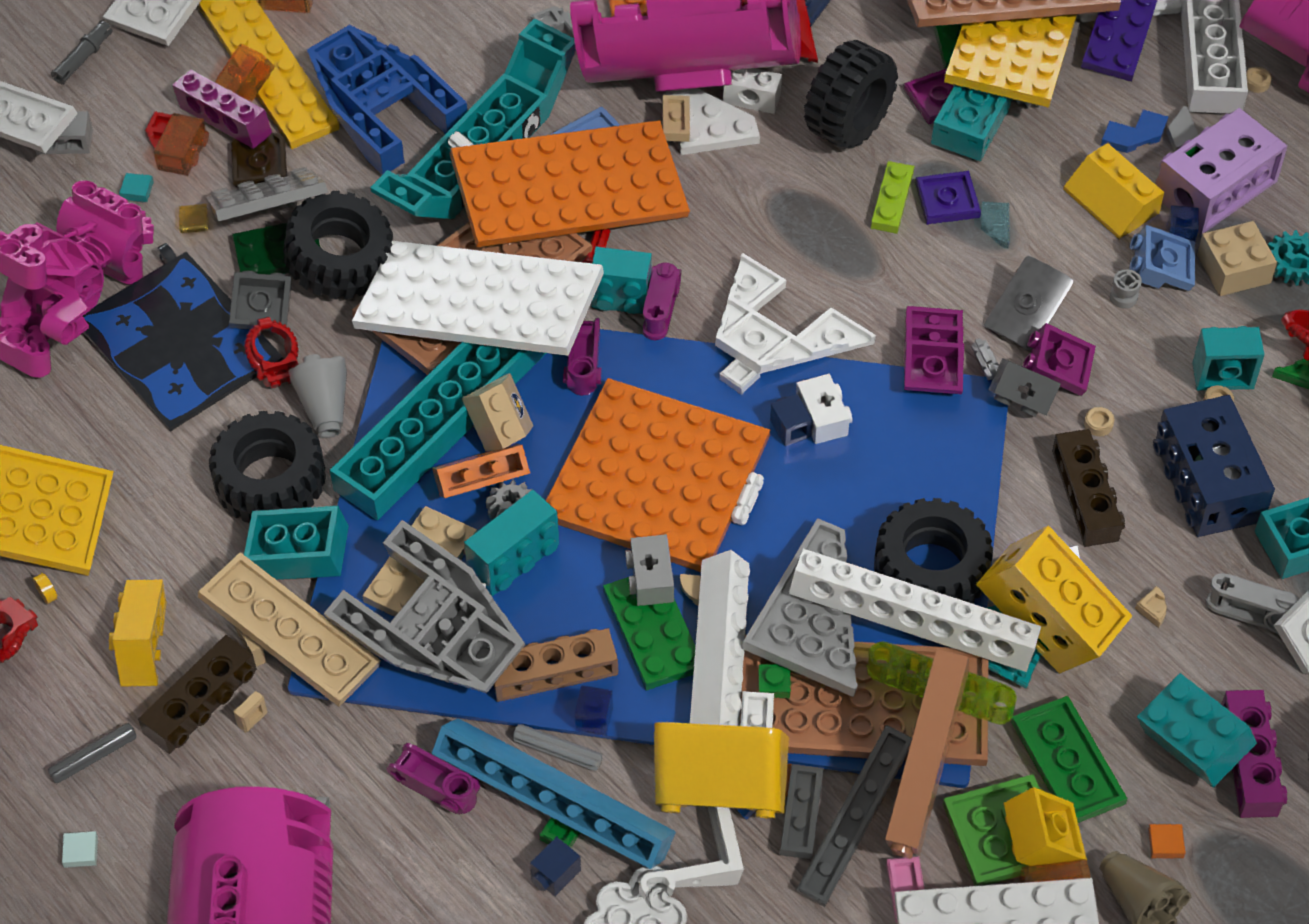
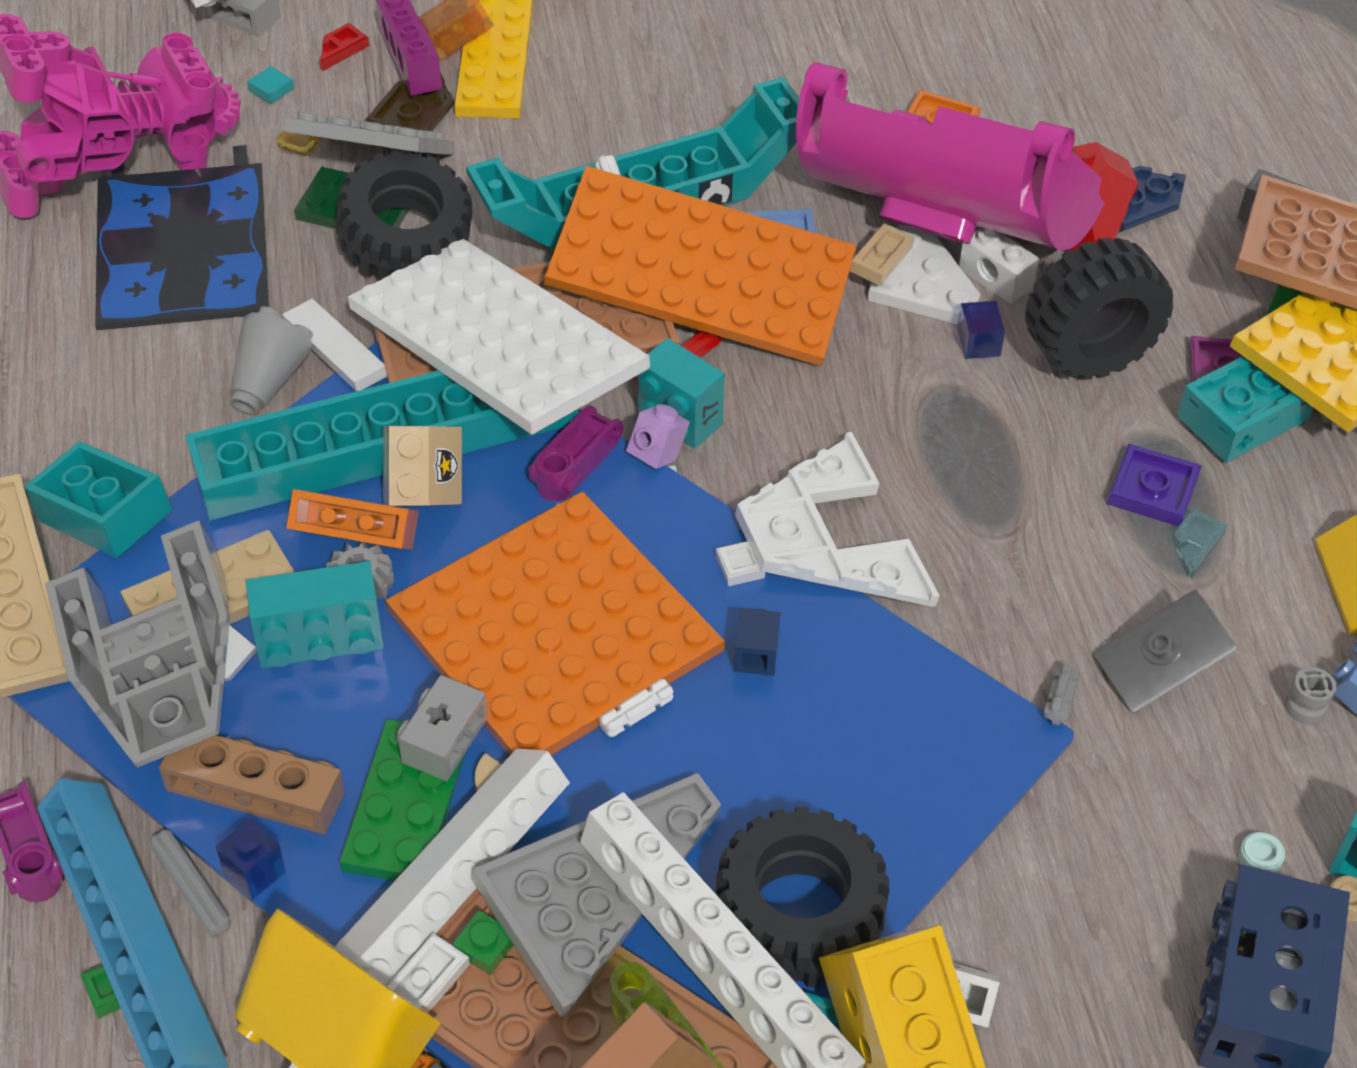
camera: 30 degrees right, 5 degrees down
clear orange brick [154,113,209,176] -> none
black tyre [209,411,326,523] -> none
dark grey plate [229,271,292,331] -> none
red piece [244,317,299,388] -> none
blue wedge [307,25,468,175] -> none
dark blue brick [530,836,581,896] -> none
magenta piece [643,263,682,340] -> none
white brick [796,374,852,444] -> none
lime plate [871,161,914,234] -> none
magenta slope [904,306,964,394] -> none
dark grey brick [988,358,1061,417] -> none
magenta plate [1023,323,1096,396] -> none
dark brown brick [1052,429,1125,547] -> none
tan tile [1084,407,1115,436] -> none
none -> white tile [282,298,386,391]
none -> lavender brick [626,404,690,469]
none -> clear blue brick [957,301,1005,359]
none -> light aqua tile [1238,832,1285,873]

